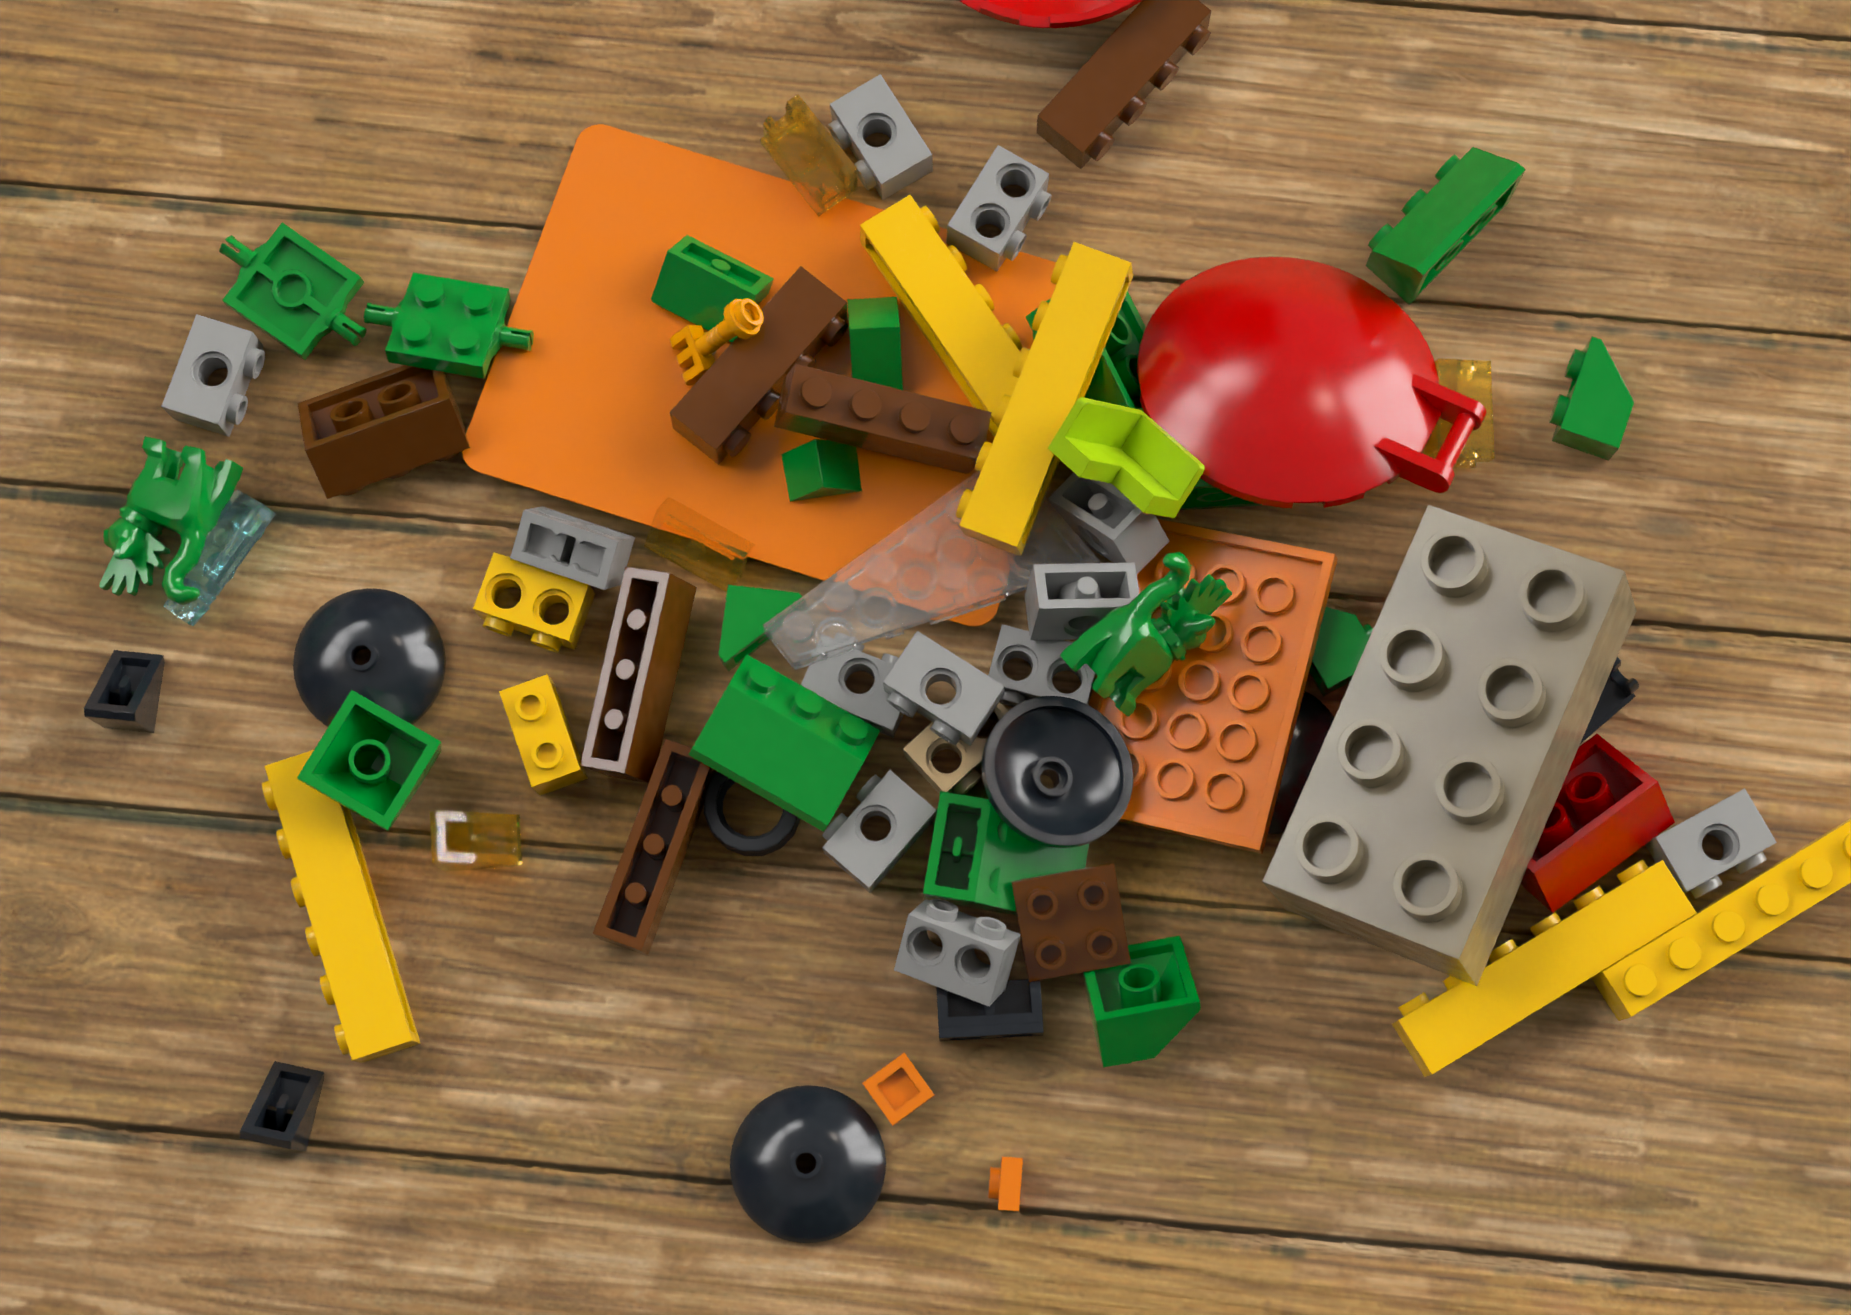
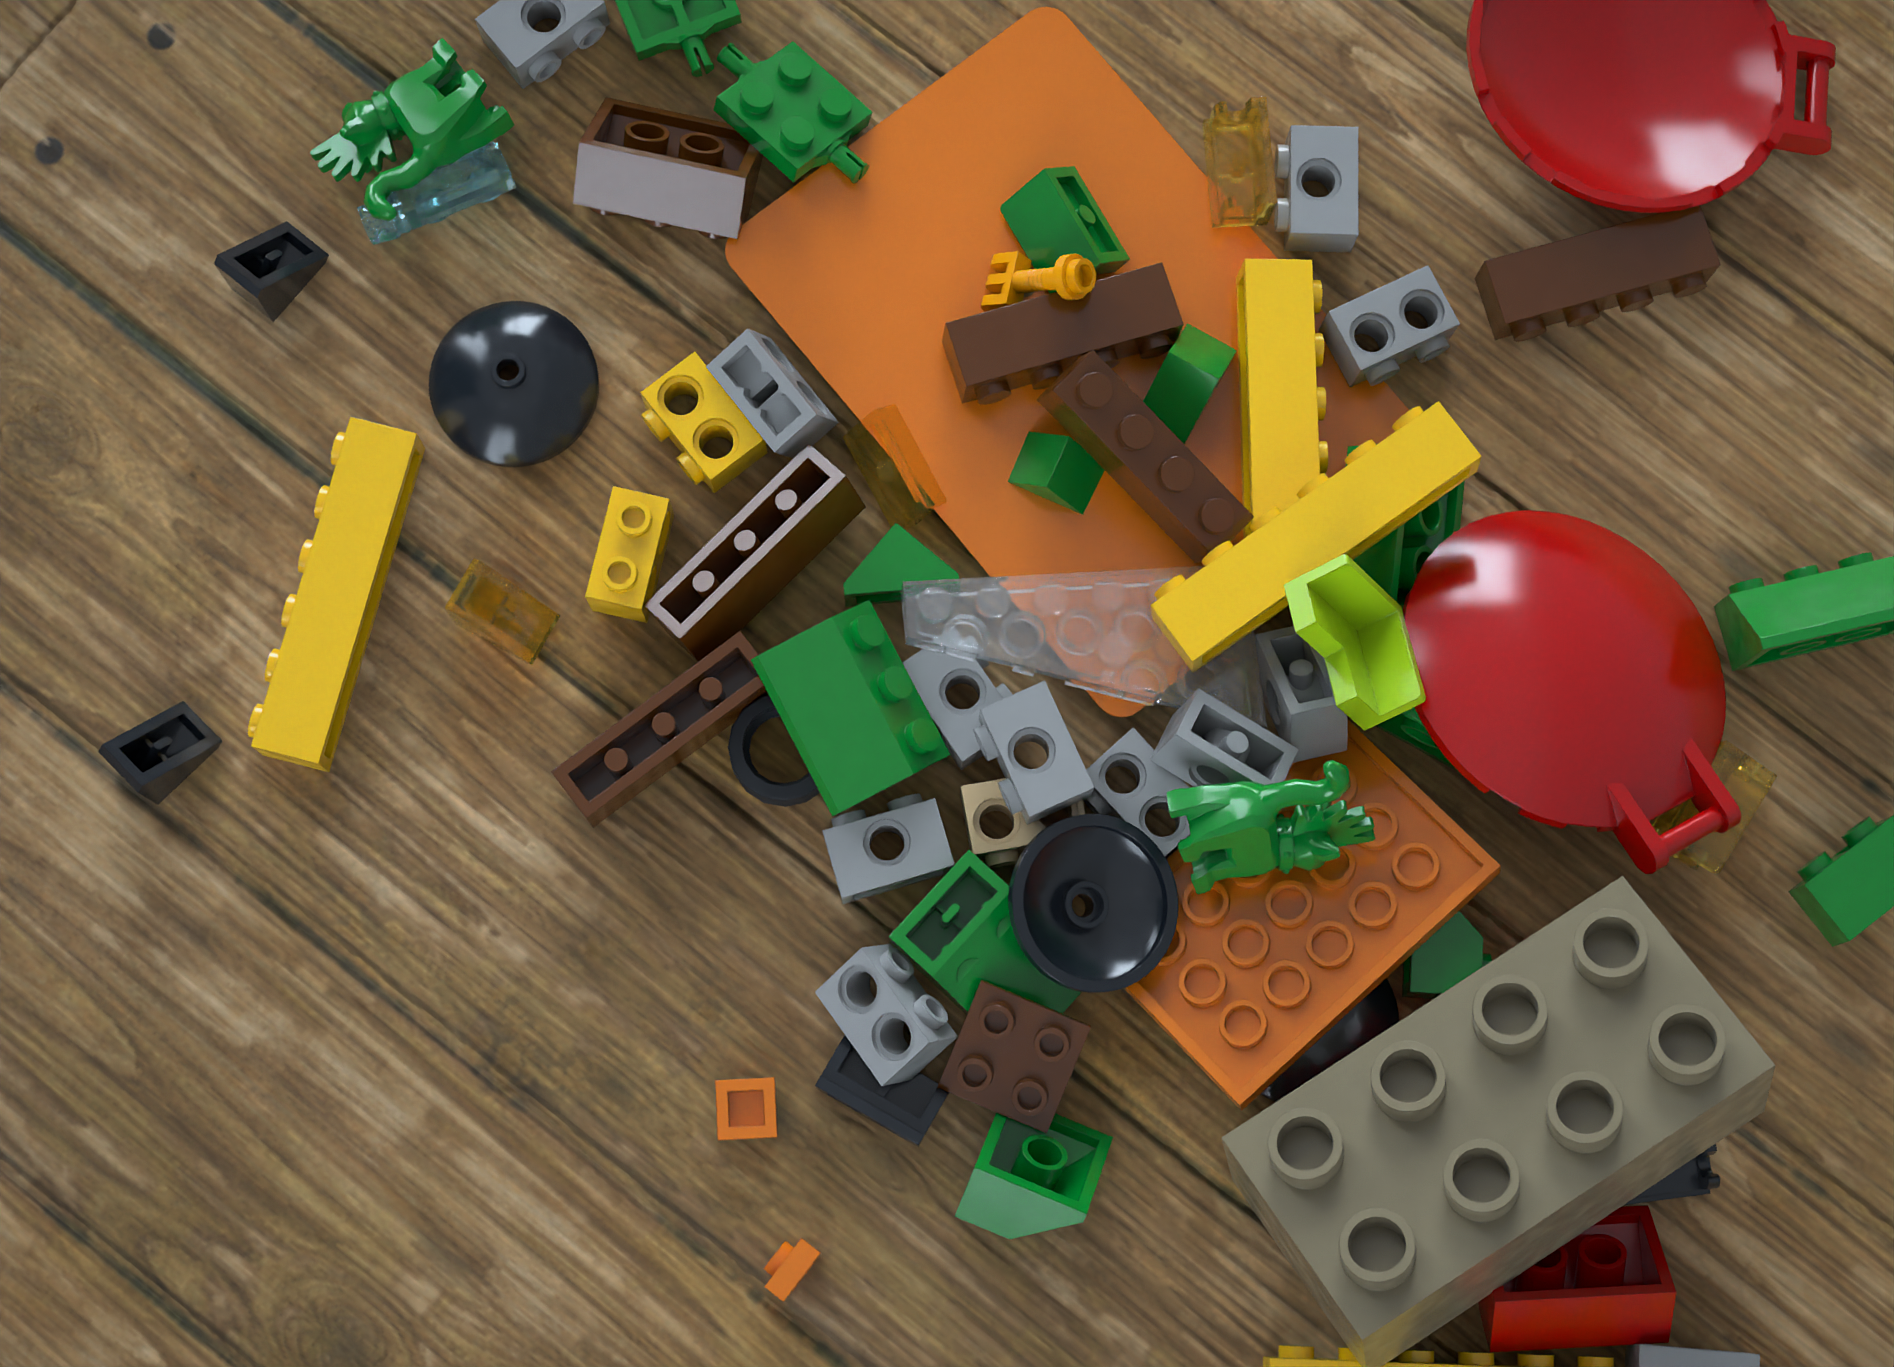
camera: 25 degrees right, 0 degrees up
green slope [297,690,441,831] -> none
black dish [730,1085,886,1243] -> none

